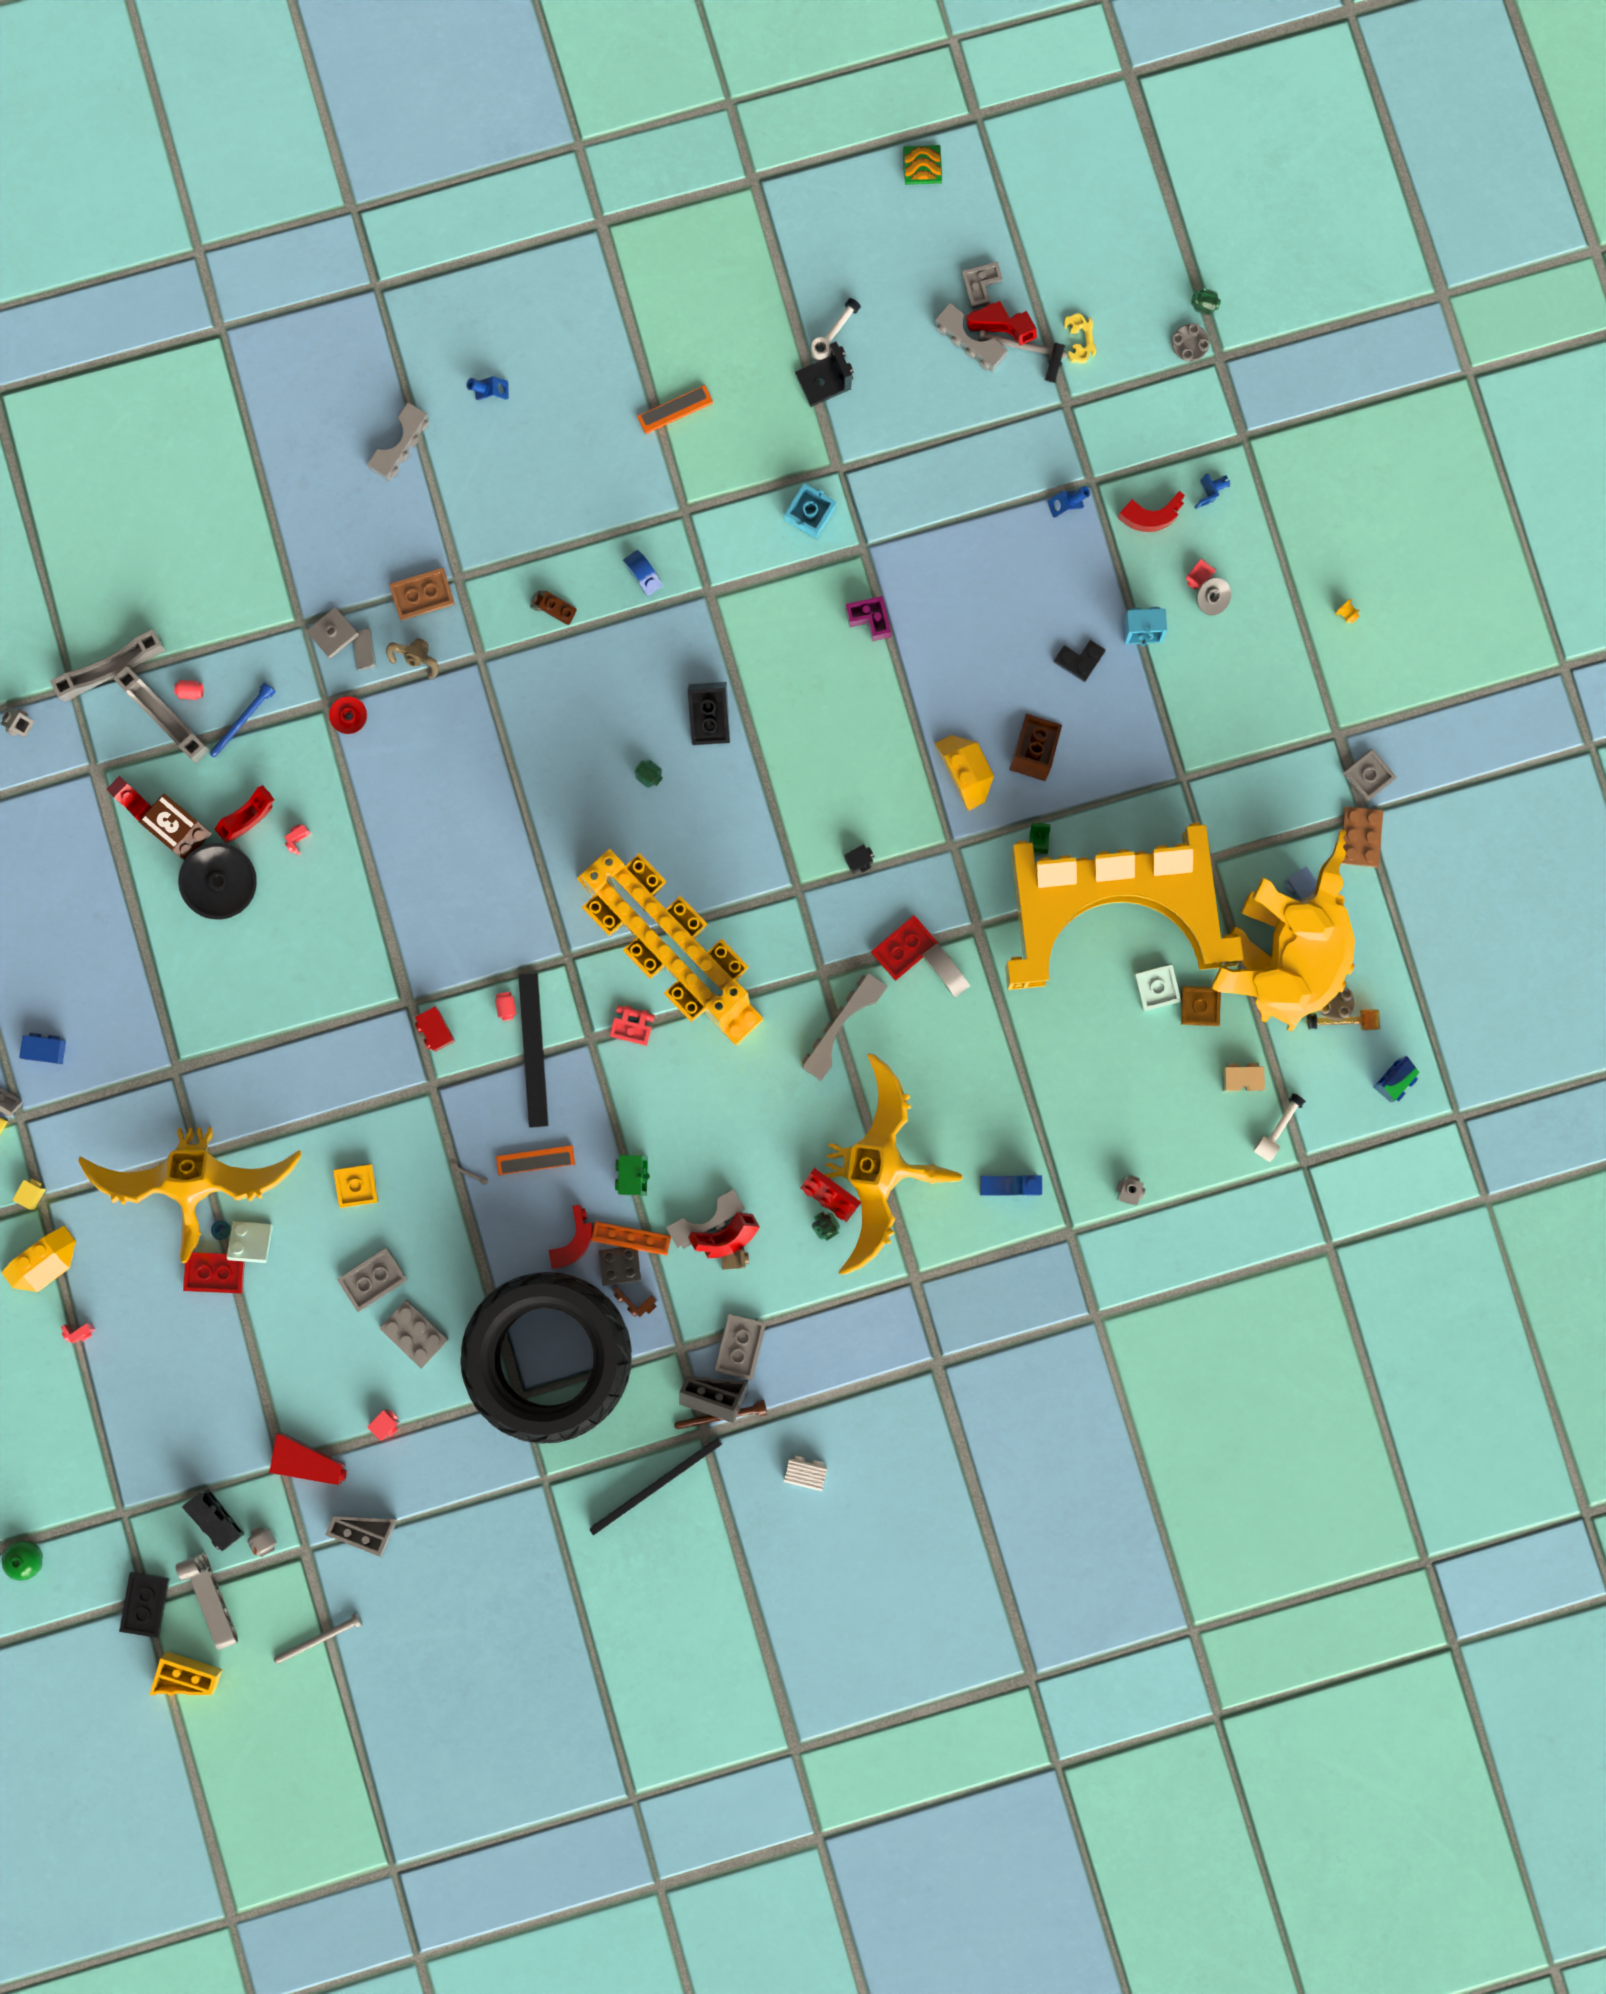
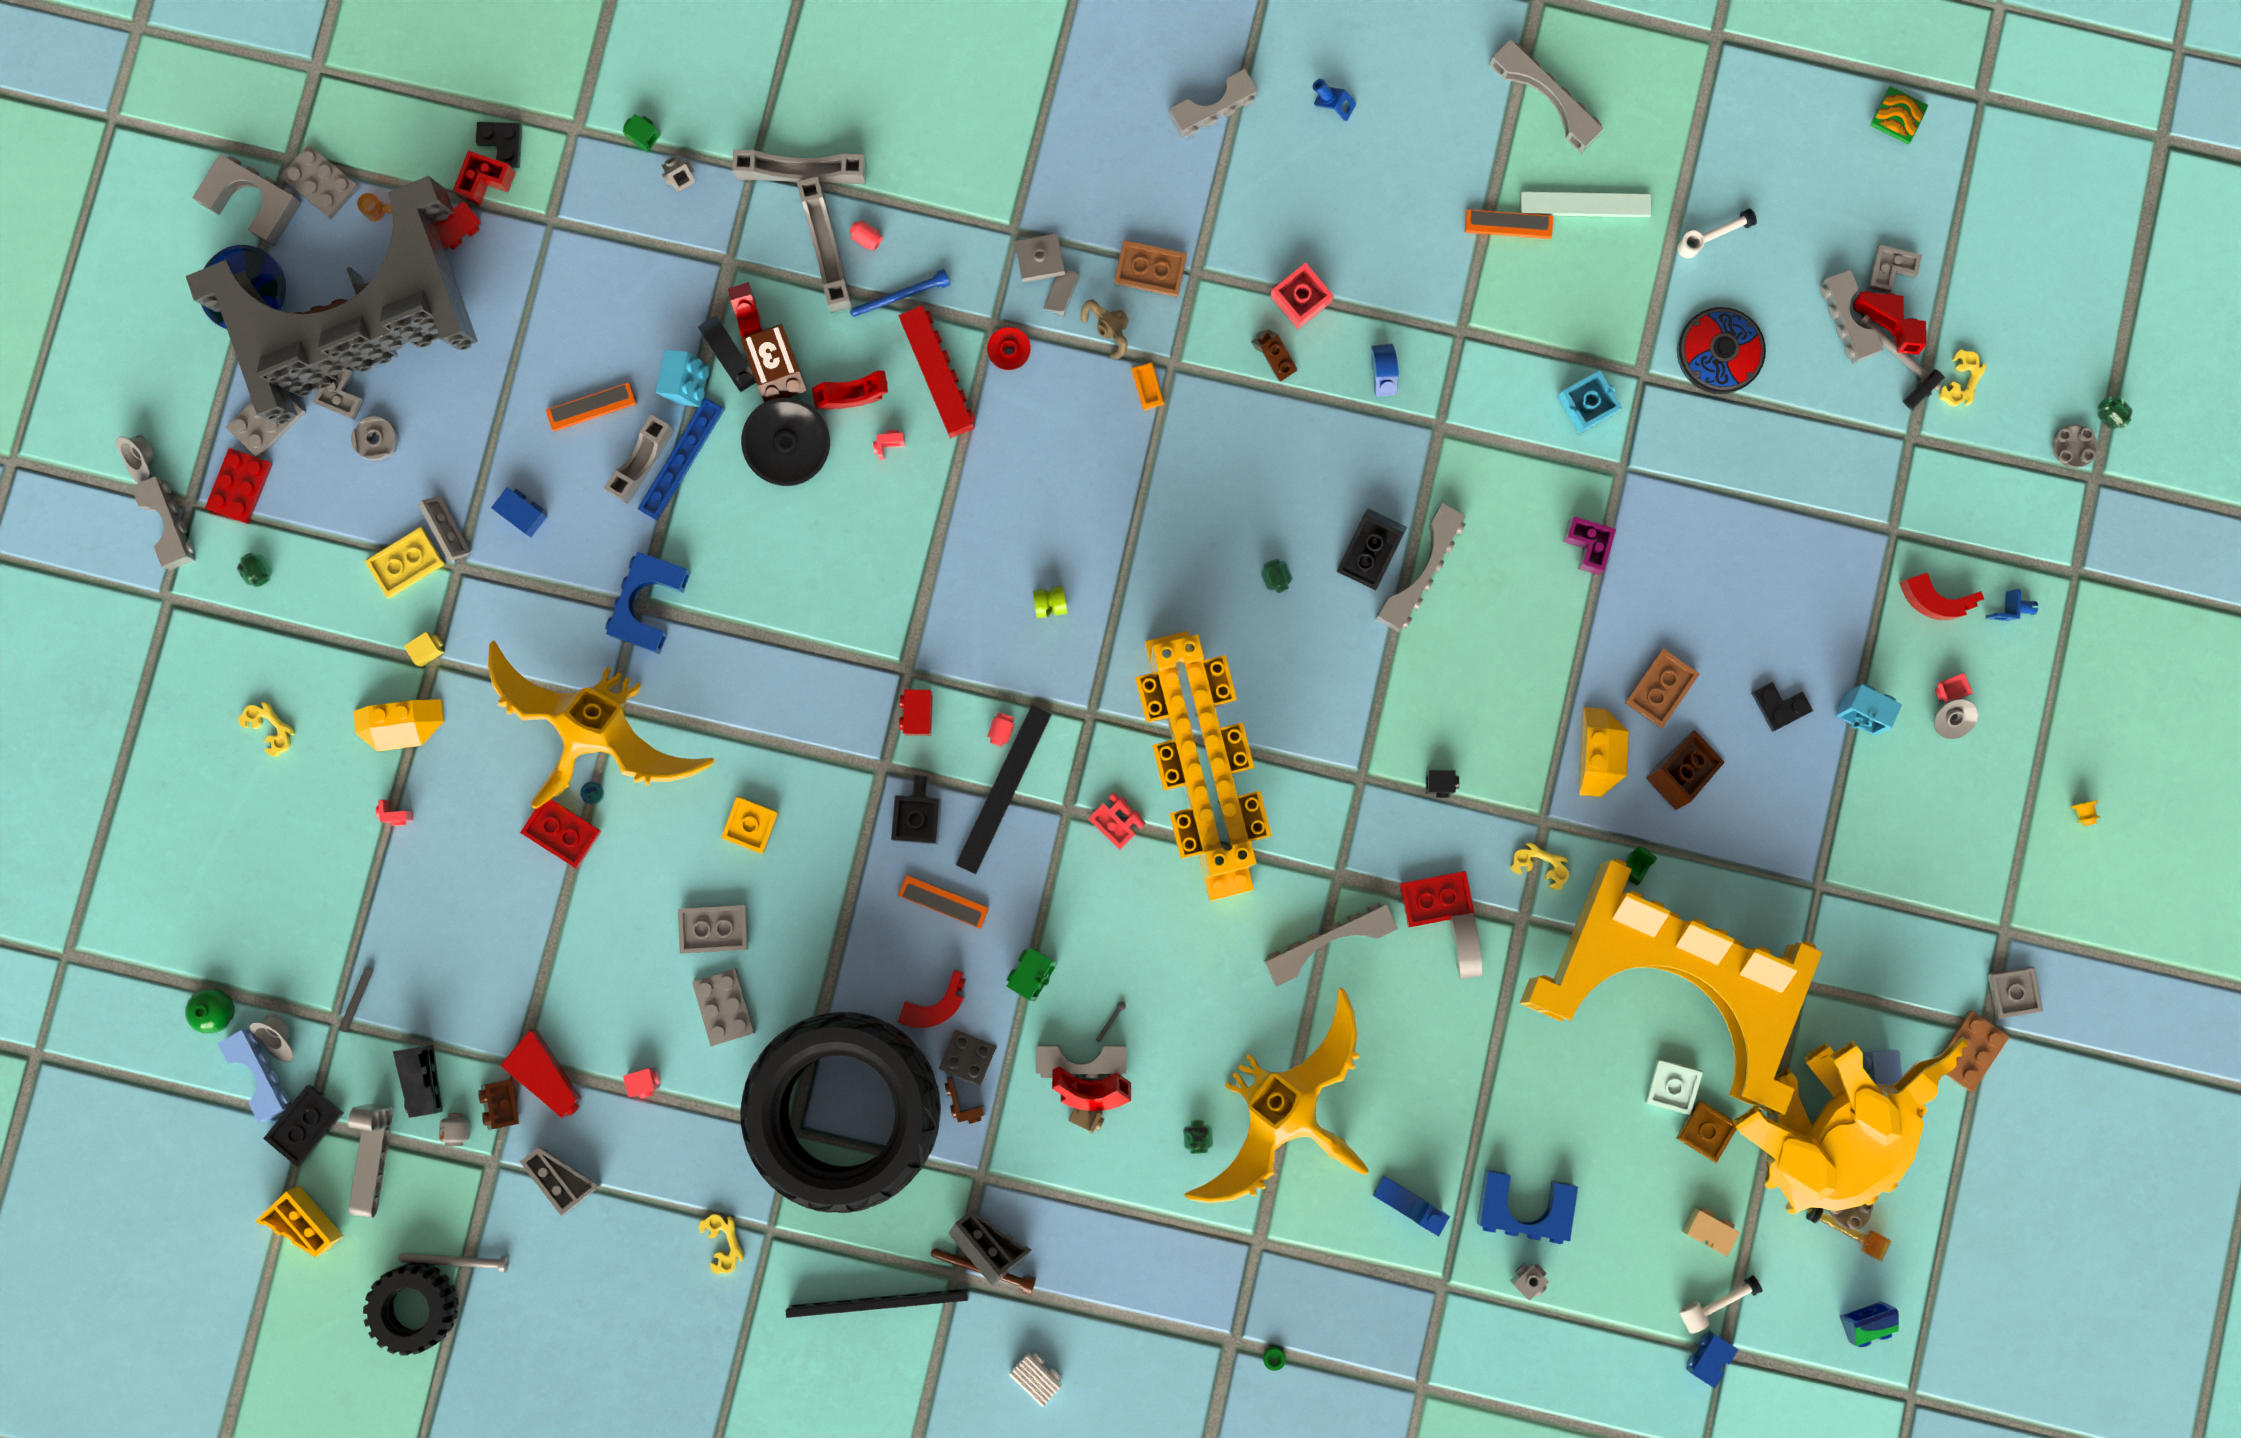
camera: 30 degrees right, 0 degrees up
light aqua plate [227,1221,273,1263] -> none
light grey hinge [451,1163,488,1185] -> none
orange tile [591,1221,671,1256] -> none
light grey plate [715,1314,766,1380] -> none
black bracket [795,341,854,407] -> none
red plate [800,1168,861,1222] -> none
blue bracket [1047,486,1090,517] -> none
none -> light blue arch [218,1029,290,1123]
none -> light grey piece [250,1013,293,1062]
none -> dark grey bar [338,967,374,1033]
none -> black tyre [363,1263,459,1356]
none -> reddish brown bracket [478,1079,519,1130]
none -> tile [546,382,637,431]
none -> light grey arch [604,414,674,504]
none -> blue arch [605,551,691,654]
none -> blue tile [638,398,725,521]
none -> medium azure brick [655,350,709,407]
none -> black arch [698,316,756,393]
none -> light yellow helmet [699,1213,744,1274]
none -> black brick [891,775,942,845]
none -> red brick [898,305,976,439]
none -> lime wheel [1033,586,1067,619]
none -> dark grey hinge [1096,1002,1126,1042]
none -> light orange tile [1131,362,1164,411]
none -> green tile [1263,1346,1286,1371]
none -> coral brick [1270,263,1334,329]
none -> light grey arch [1376,503,1466,633]
none -> blue arch [1477,1169,1578,1244]
none -> light grey arch [1489,39,1604,153]
none -> light yellow helmet [1510,843,1569,889]
none -> light aqua tile [1520,192,1651,217]
none -> medium nougat plate [1625,648,1700,728]
none -> dish [1677,307,1766,394]
none -> blue brick [1686,1331,1739,1389]

